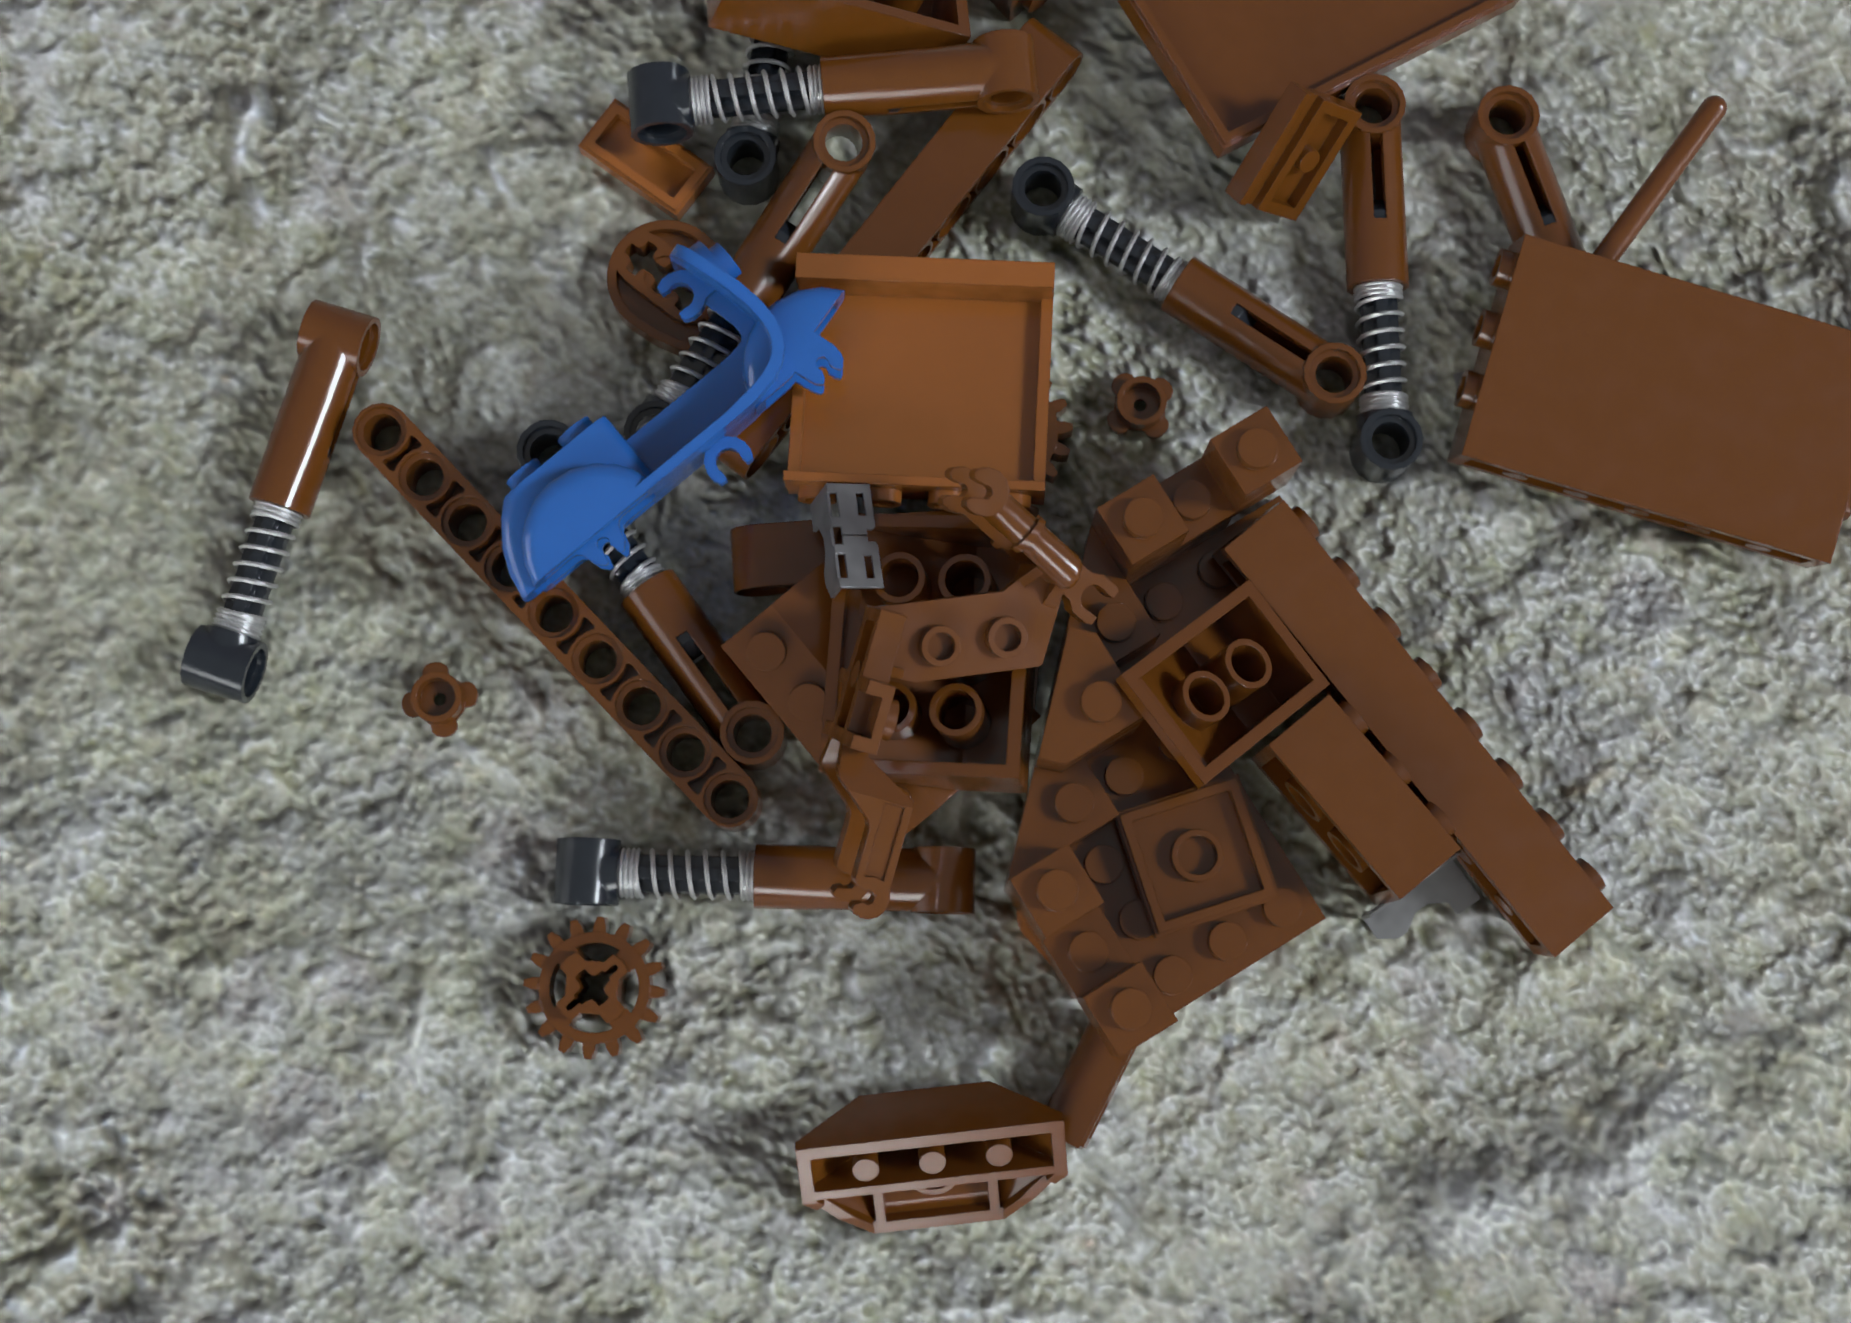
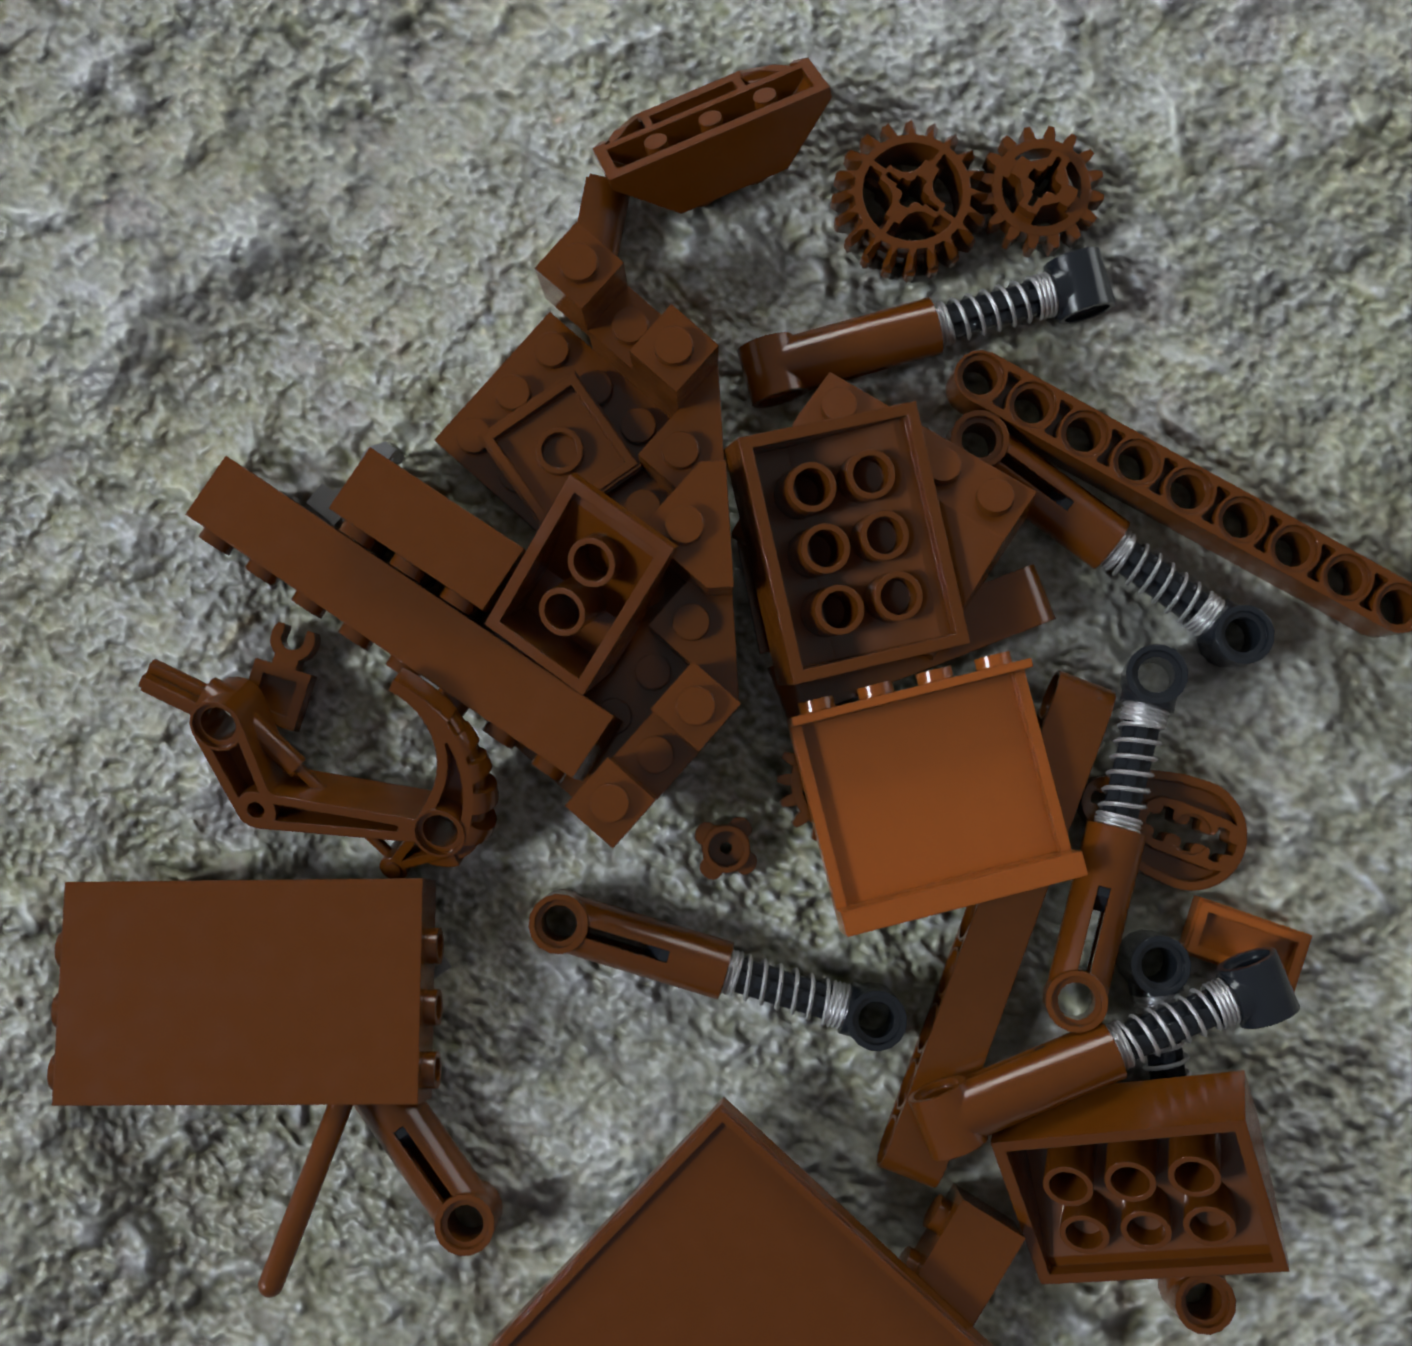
camera: 165 degrees right, 5 degrees up
reddish brown plate [402,662,479,738] -> none
blue piece [501,241,845,602] -> none
flat silver piece [810,483,884,598] -> none
reddish brown piece [820,466,1119,919] -> none
reddish brown plate [1225,81,1362,221] -> none
piece [1340,74,1424,484] -> none
none -> reddish brown piece [139,659,499,879]
none -> reddish brown plate [249,622,321,732]
none -> reddish brown gear [830,119,988,283]

